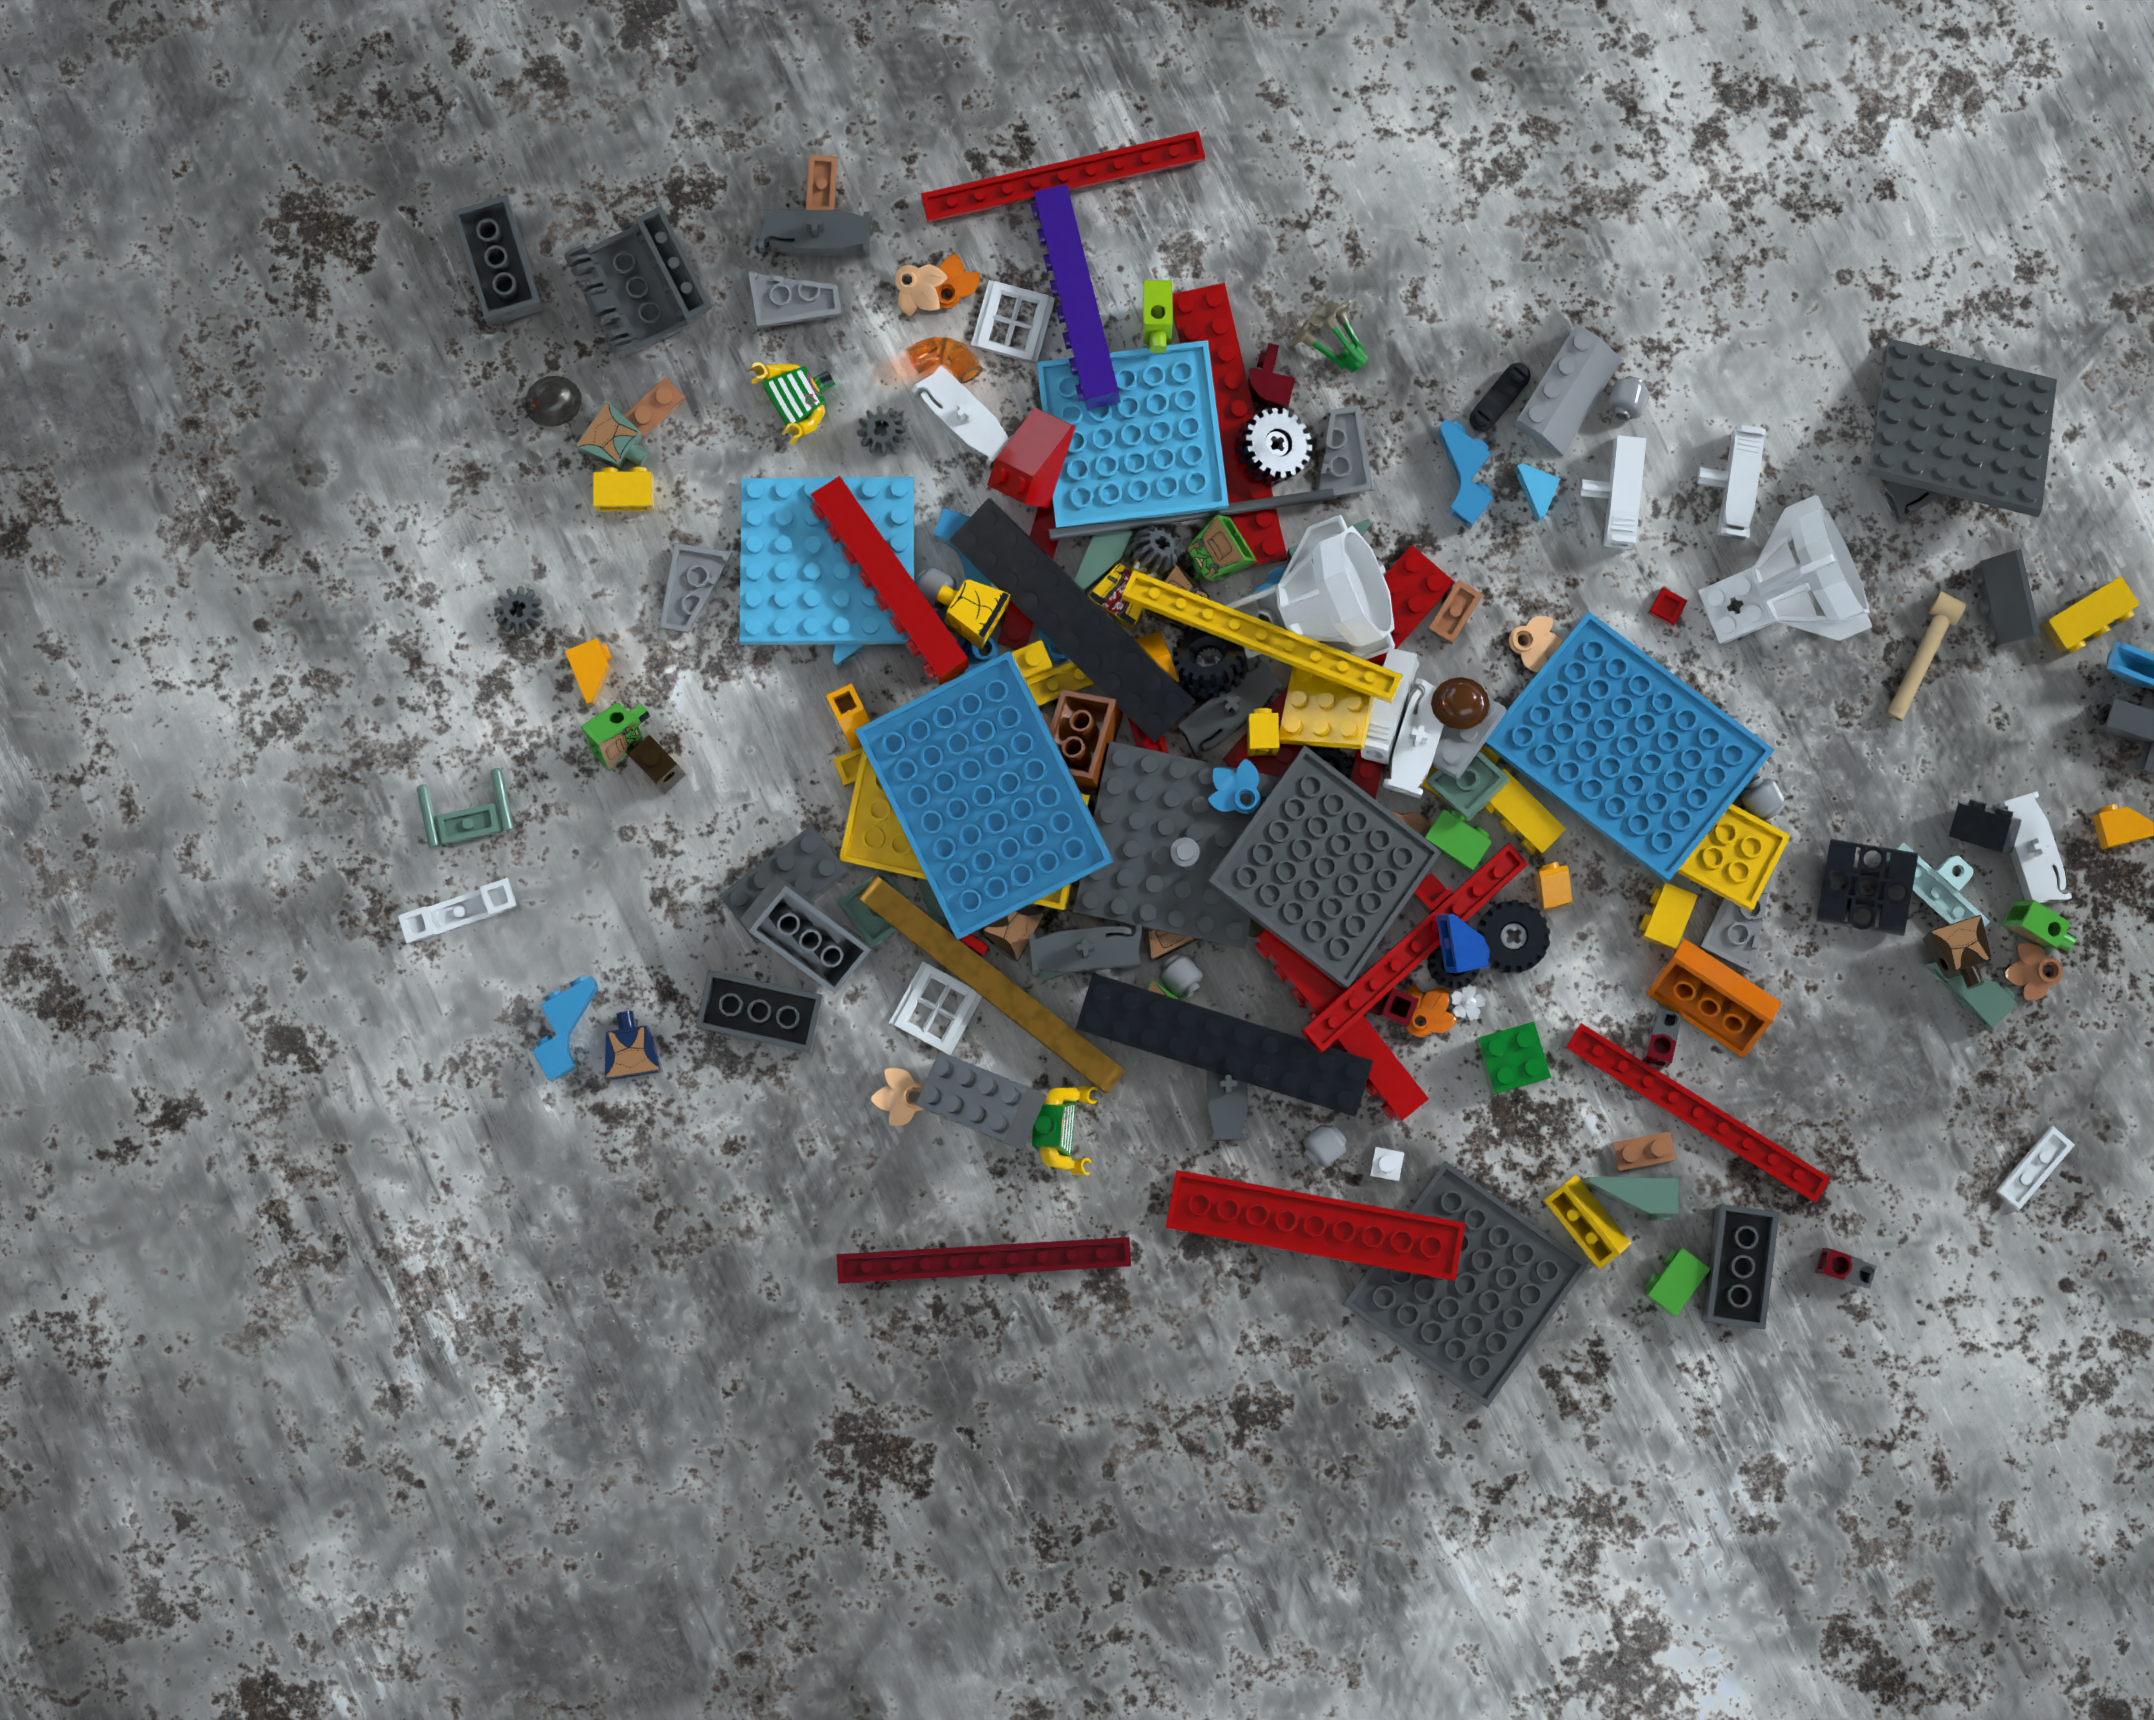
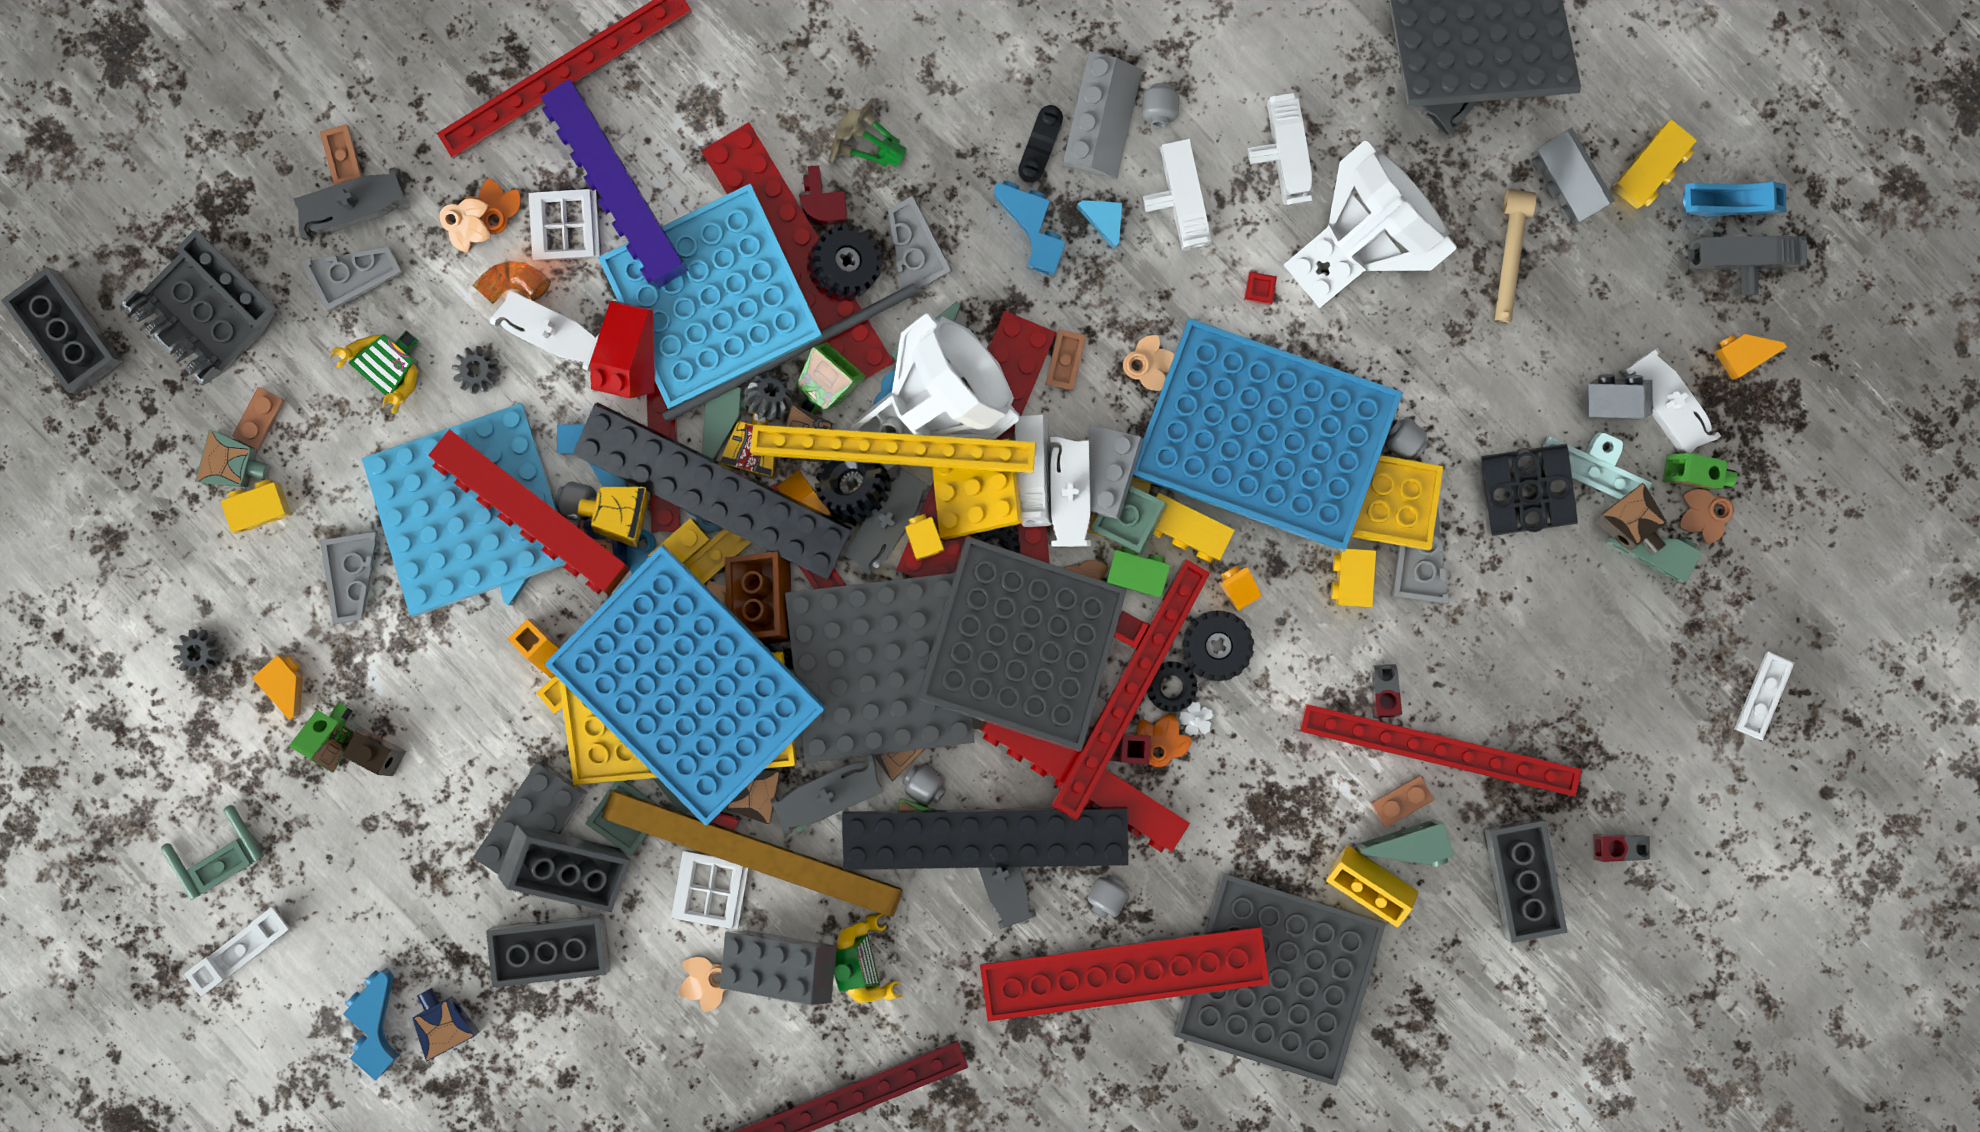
camera: 20 degrees left, 5 degrees up
clear smoke hat [525,376,582,427] -> none
lime torso [1142,280,1173,354] -> none
light grey plate [1170,837,1200,867] -> none
dark azure plate [1208,759,1260,814] -> none
white plate [1369,1147,1404,1182] -> none
reddish brown hat [1431,677,1490,729] -> none
blue slope [1436,914,1490,973] -> none
green brick [1475,1021,1551,1095] -> none
bright green brick [1644,1248,1710,1316] -> none
orange slope [1646,938,1782,1058] -> none

